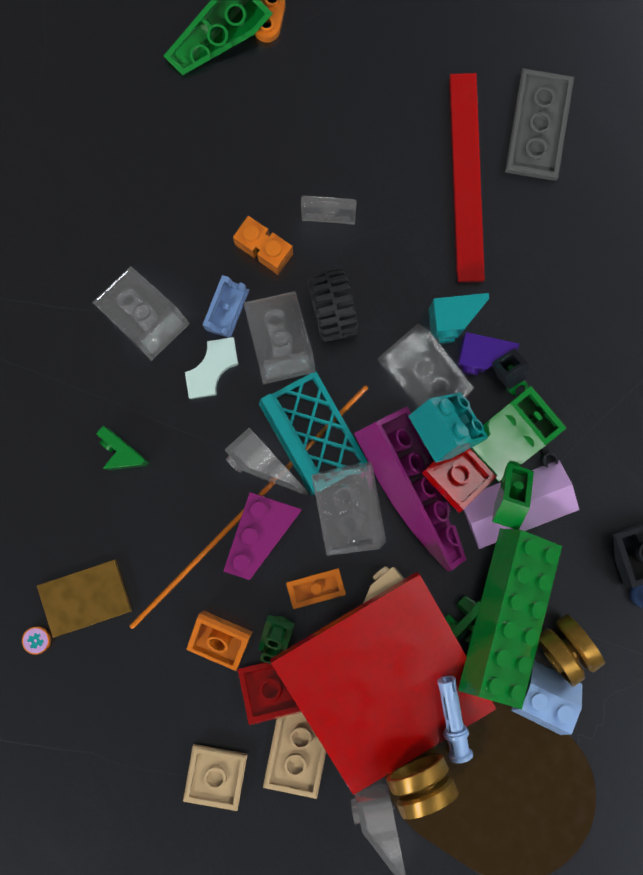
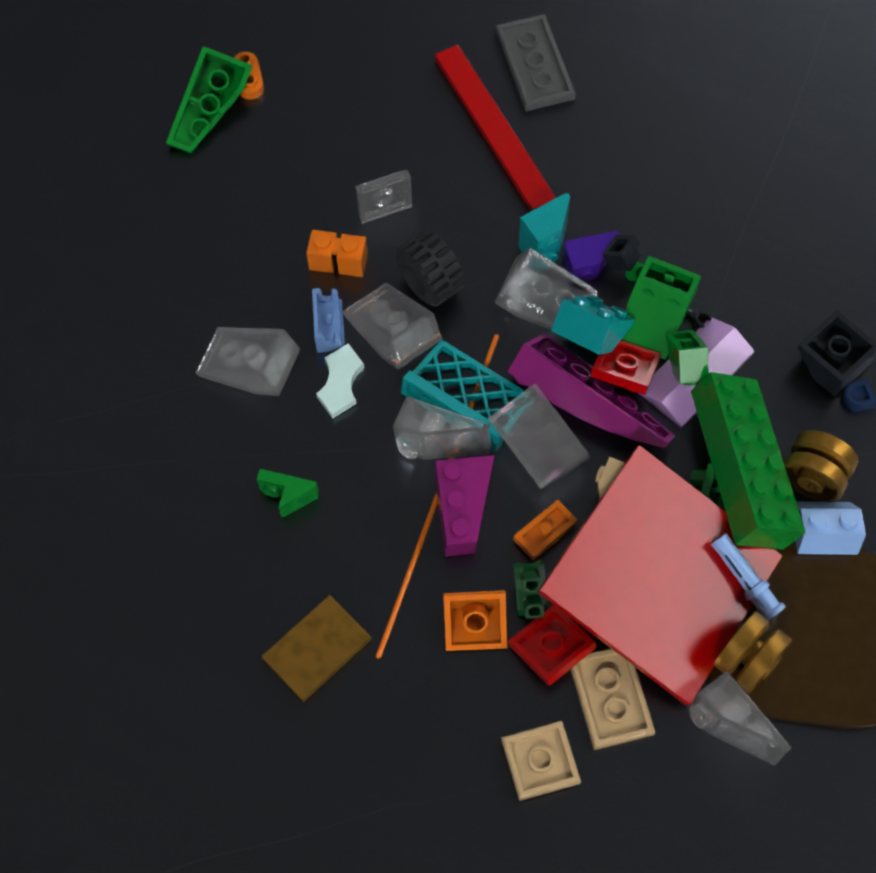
camera: 25 degrees left, 20 degrees down
tile [22,626,51,655] -> none

